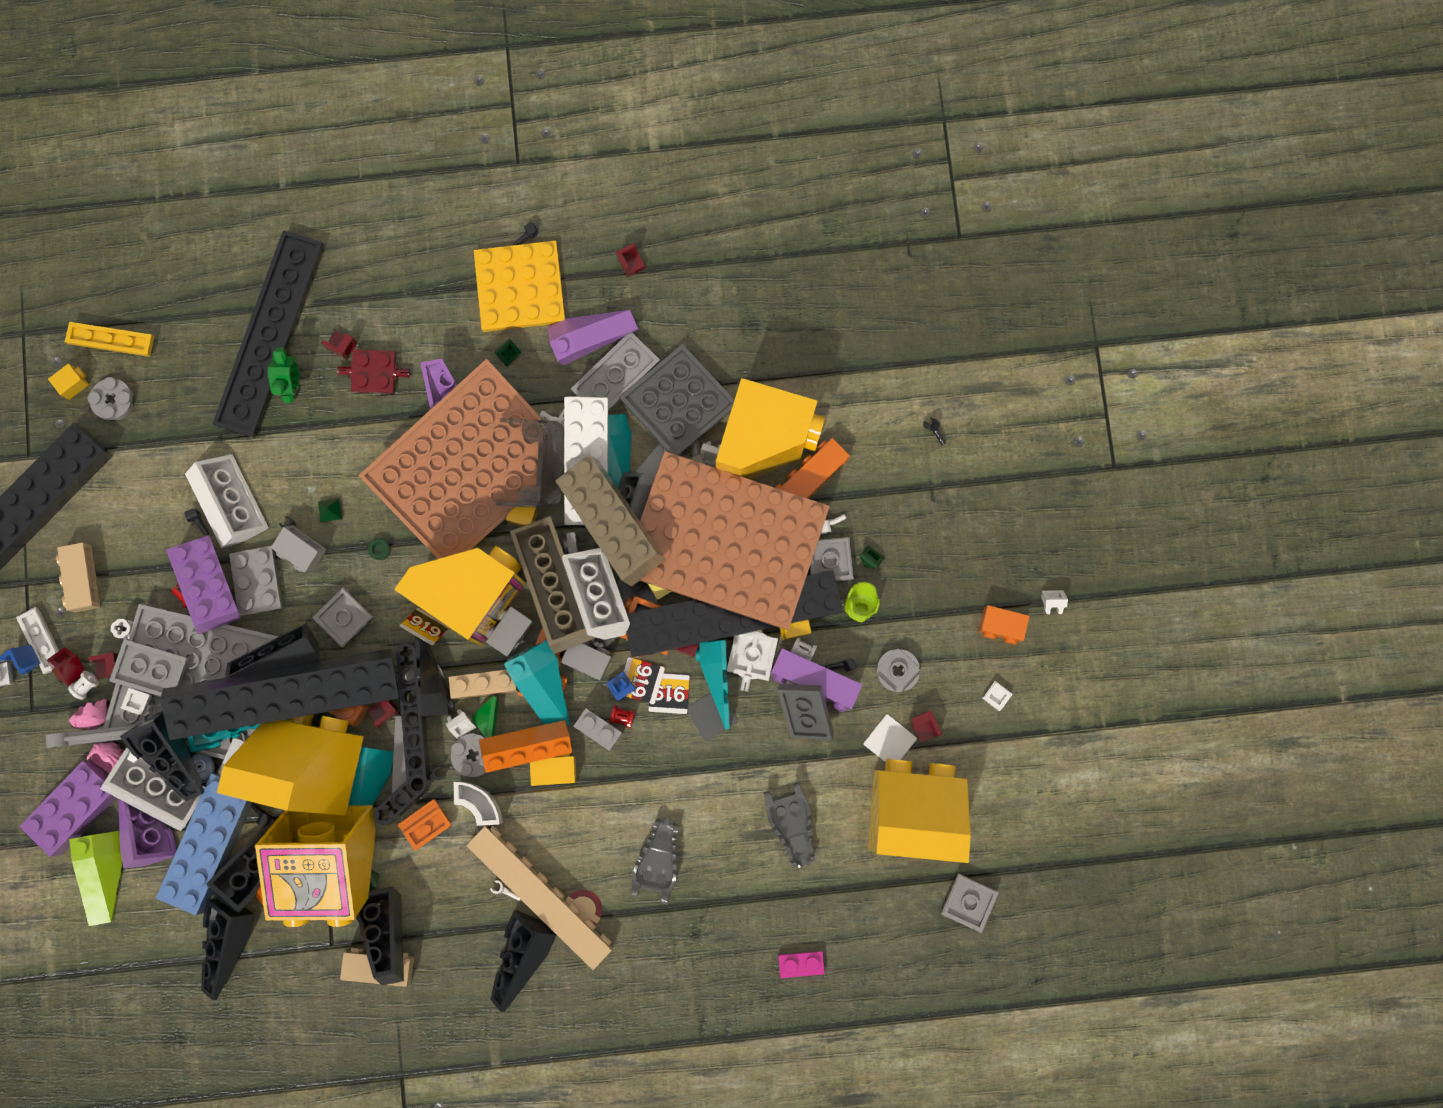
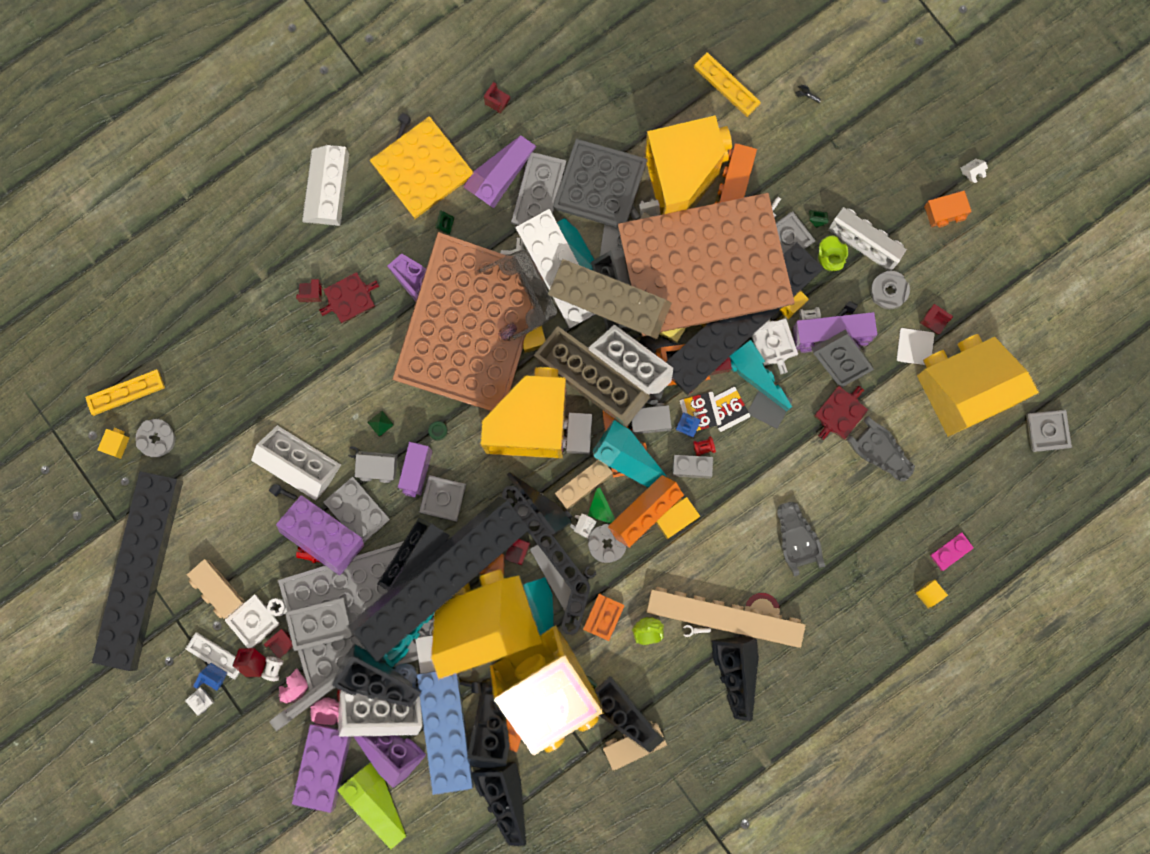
camera: 25 degrees left, 0 degrees up
white plate [121,688,152,716] -> none
black plate [212,230,324,438] -> none
green piece [268,348,300,404] -> none
sticker [400,608,450,645] -> none
white brick [454,782,503,826] -> none
light grey plate [563,532,579,554] -> none
white tile [982,681,1012,711] -> none
none -> white plate [225,595,281,648]
none -> white slope [303,145,349,226]
none -> medium lavender brick [398,442,432,498]
none -> tile [498,322,517,340]
none -> lime hair [631,617,664,645]
none -> yellow plate [694,53,761,117]
none -> dark red plate [814,386,868,440]
none -> white slope [828,207,907,271]
none -> yellow brick [915,580,948,608]

